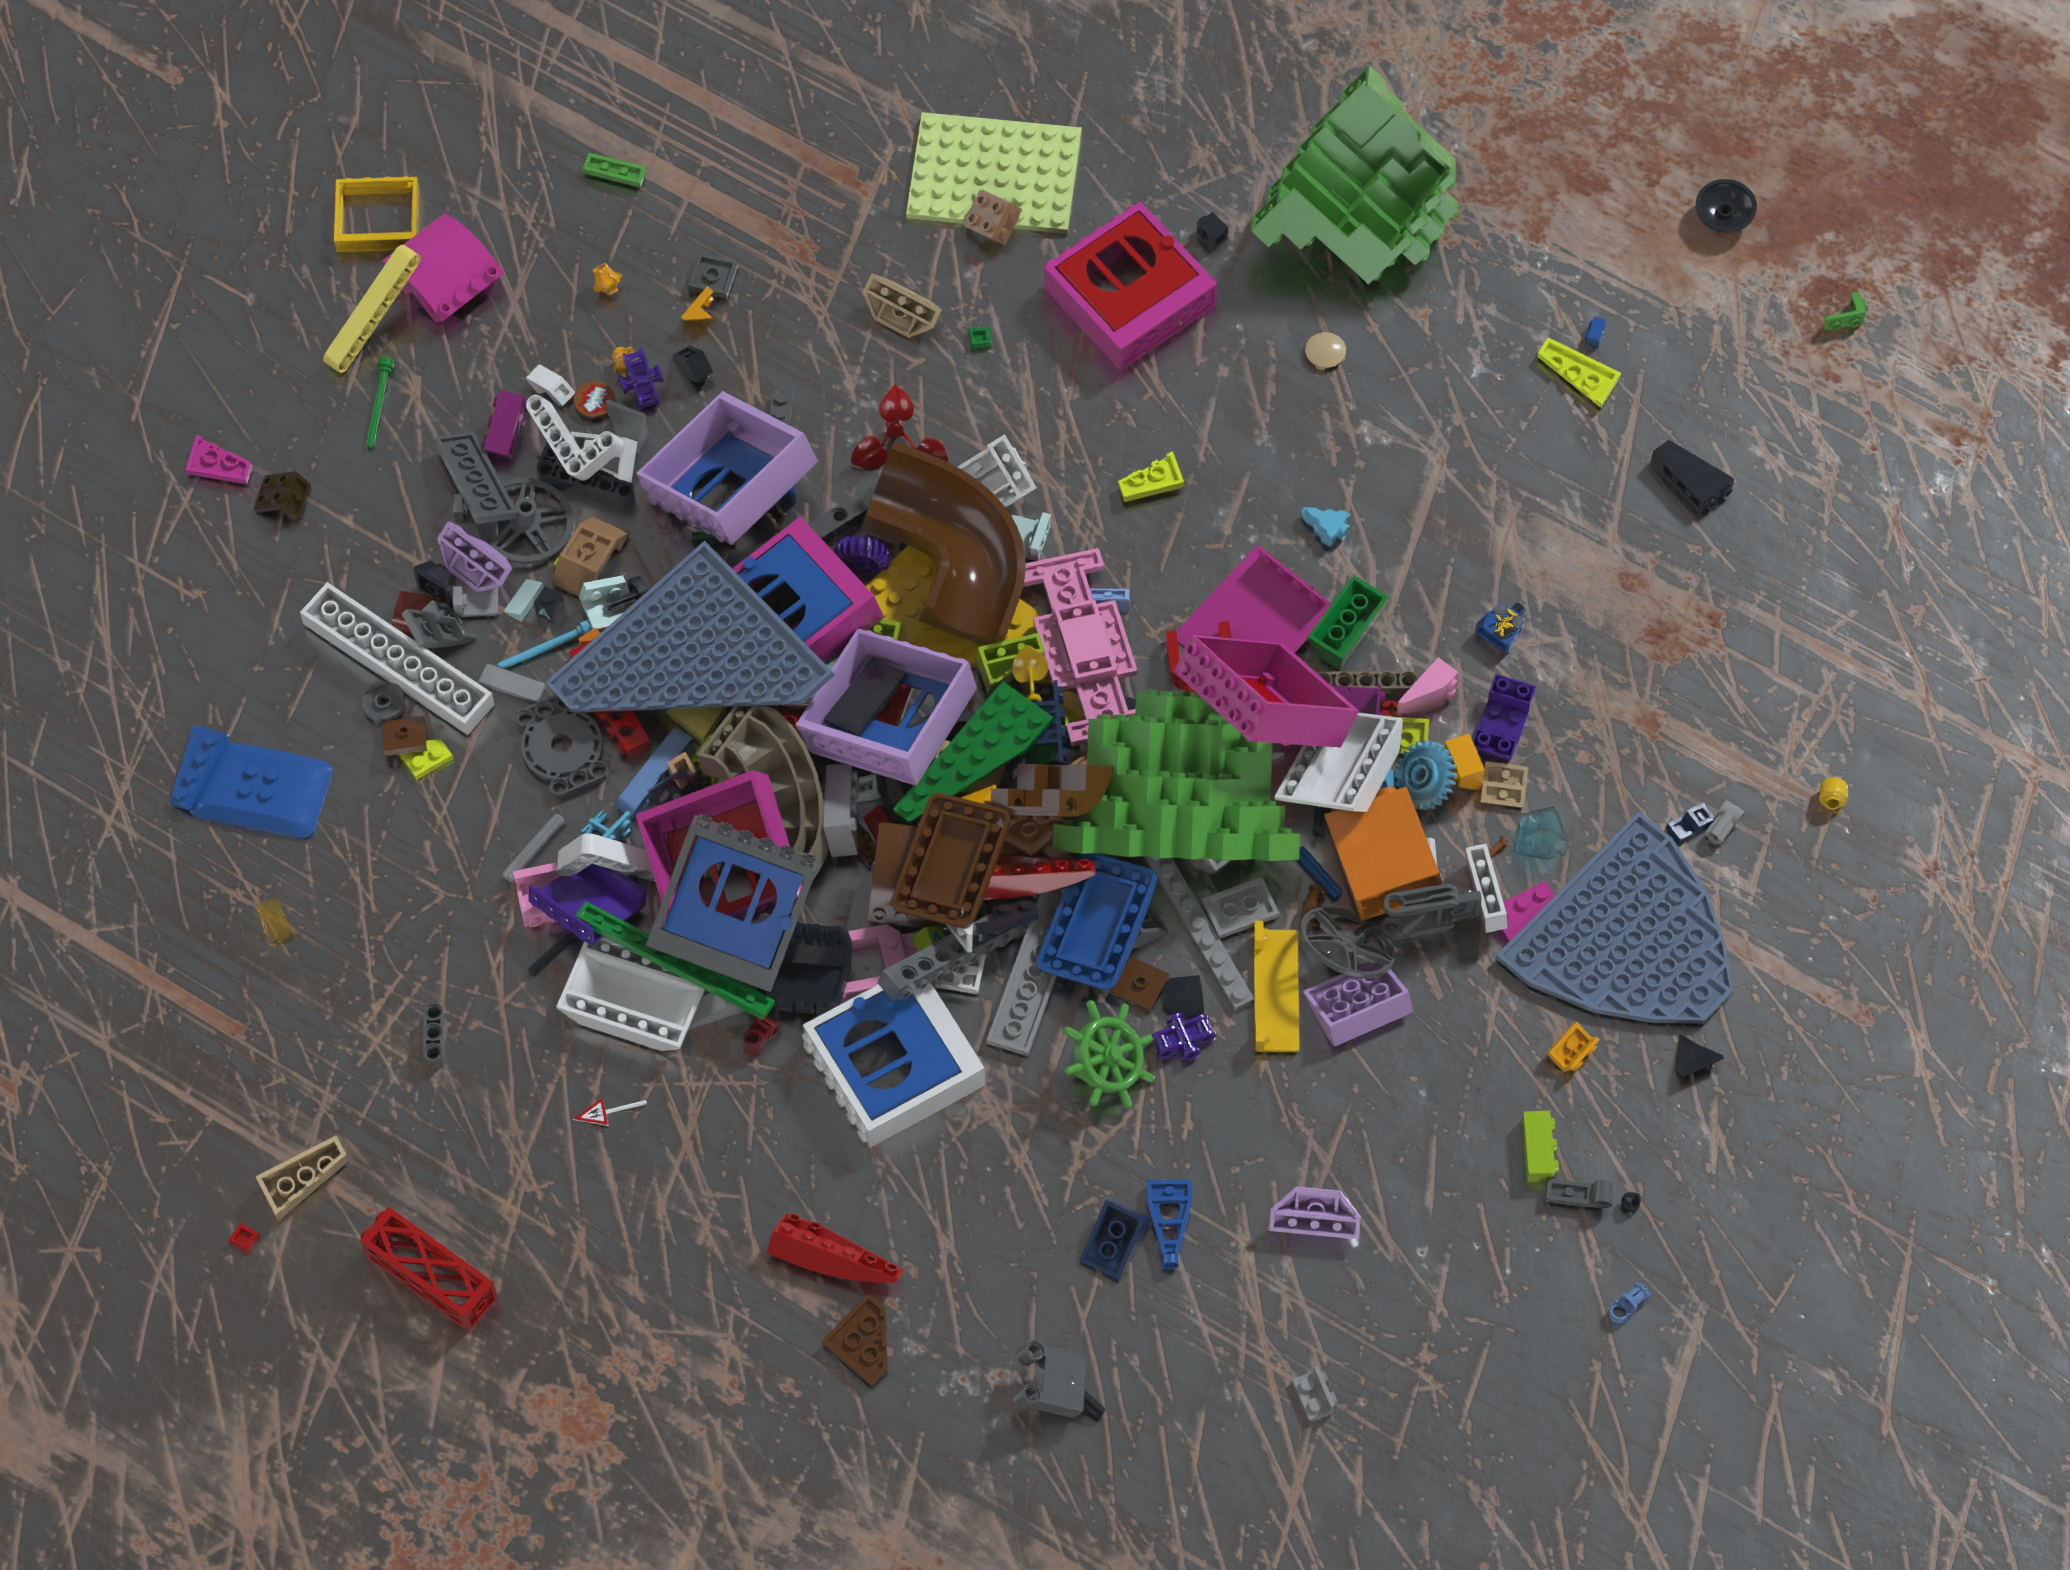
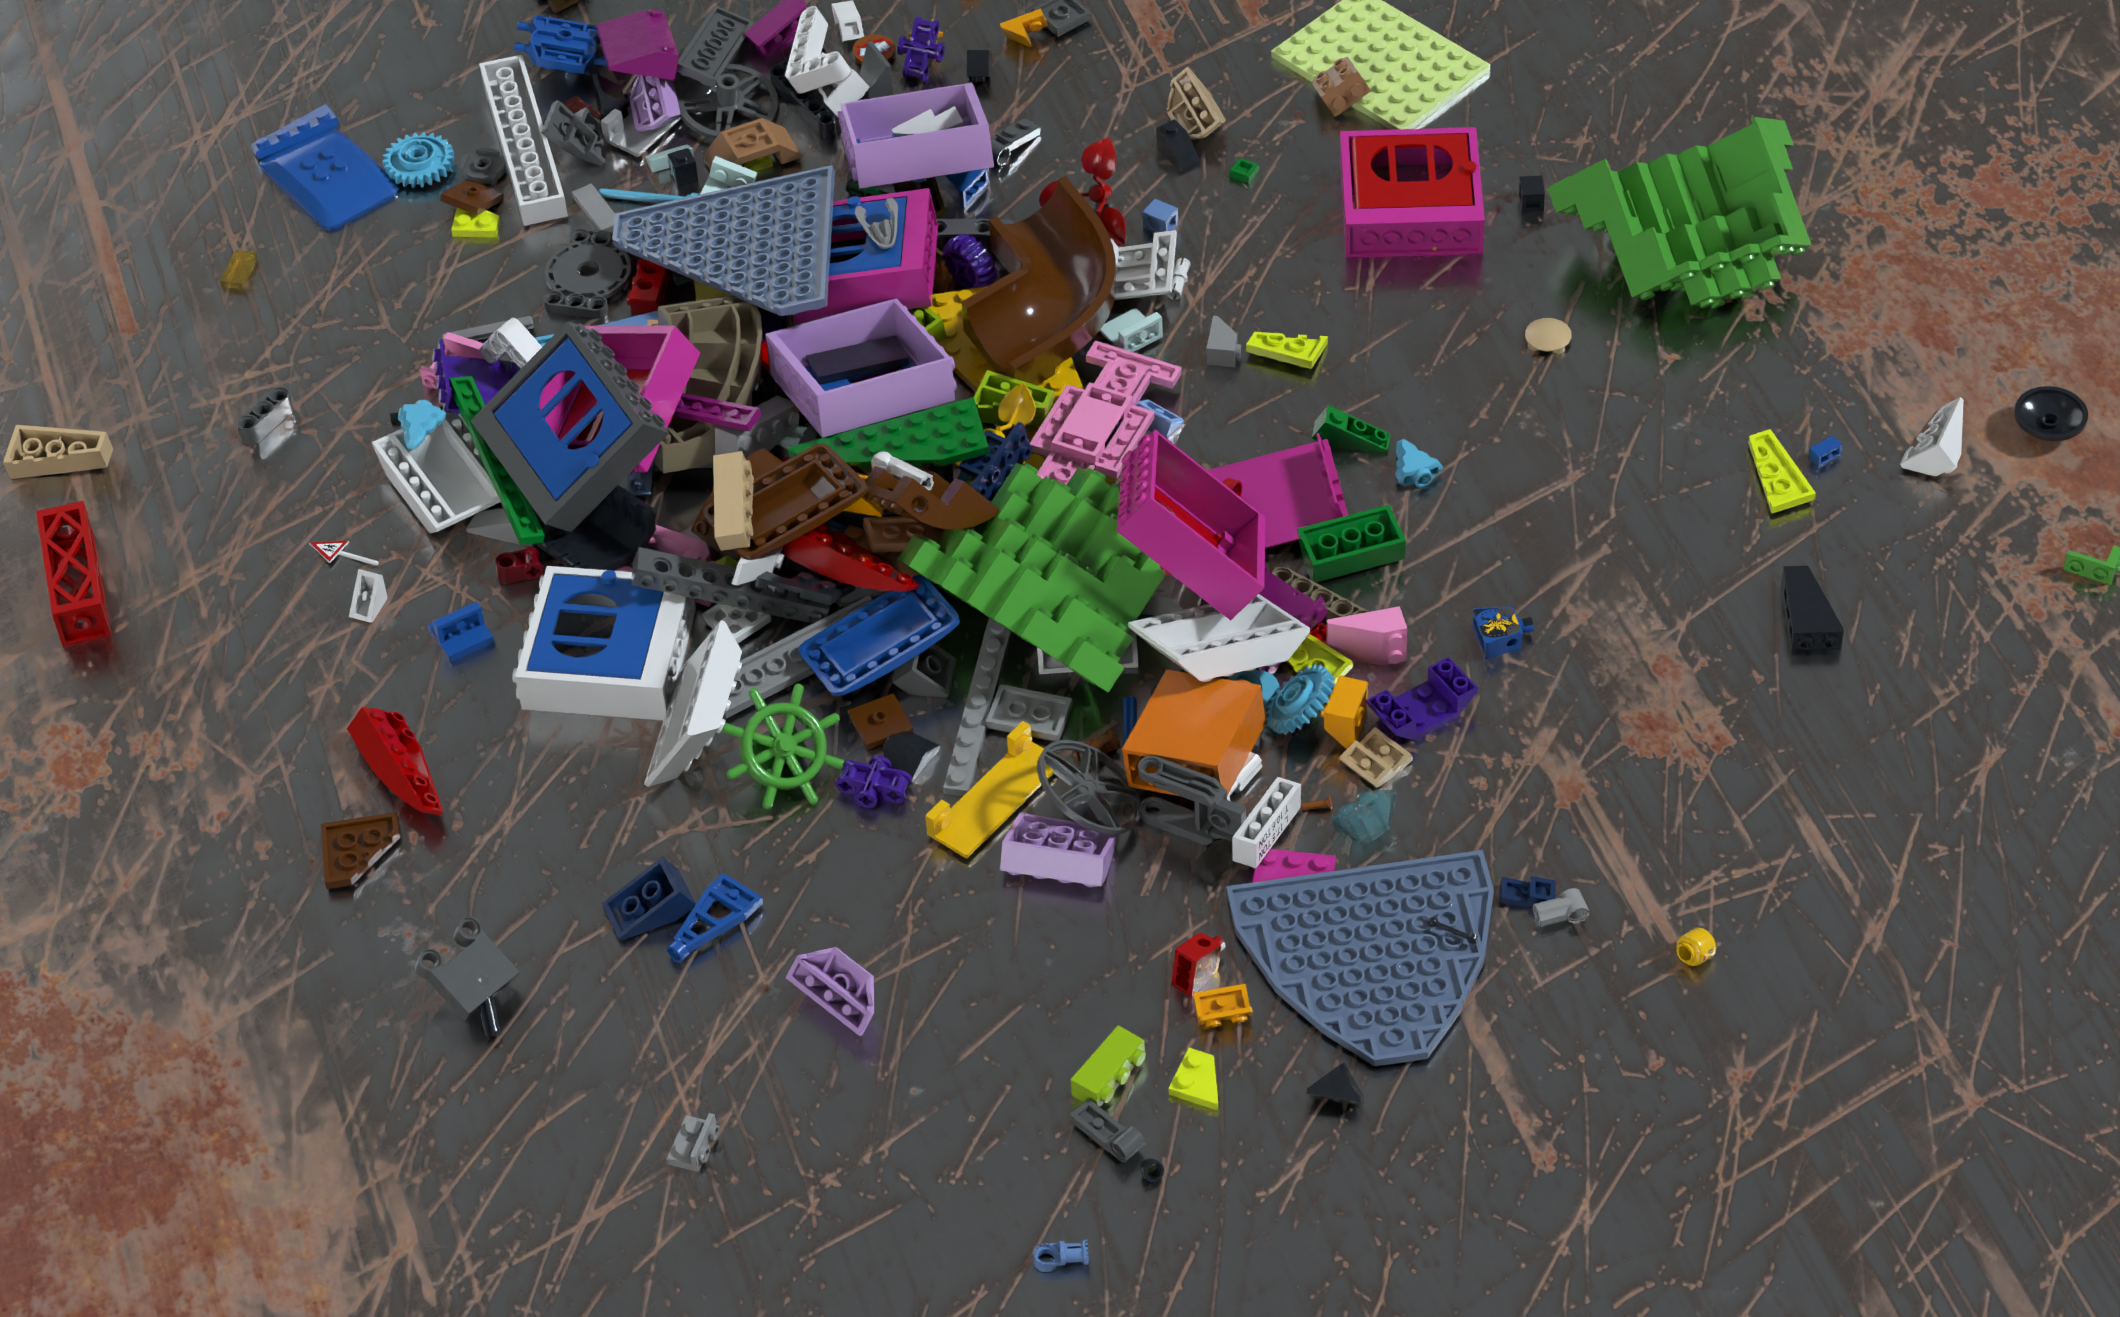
camera: 40 degrees right, 15 degrees down
none -> white slope [349,569,388,623]
none -> medium azure gear [382,132,455,188]
none -> medium azure rock [398,400,446,450]
none -> blue bracket [428,601,495,663]
none -> blue piece [514,15,608,74]
none -> magenta slope [596,9,679,80]
none -> white slope [644,620,742,787]
none -> magenta plate [673,393,762,432]
none -> tan wedge [713,451,754,551]
none -> light grey animal [855,198,898,249]
none -> white piece [871,452,934,491]
none -> white slope [891,106,963,138]
none -> medium blue brick [1142,199,1178,233]
none -> black slope [1156,119,1200,172]
none -> neon yellow wing [1168,1048,1218,1110]
none -> red torso [1171,933,1226,997]
none -> light grey slope [1206,316,1242,367]
none -> green slope [1312,405,1391,453]
none -> black hinge [1427,917,1479,944]
none -> white wedge [1900,397,1964,476]

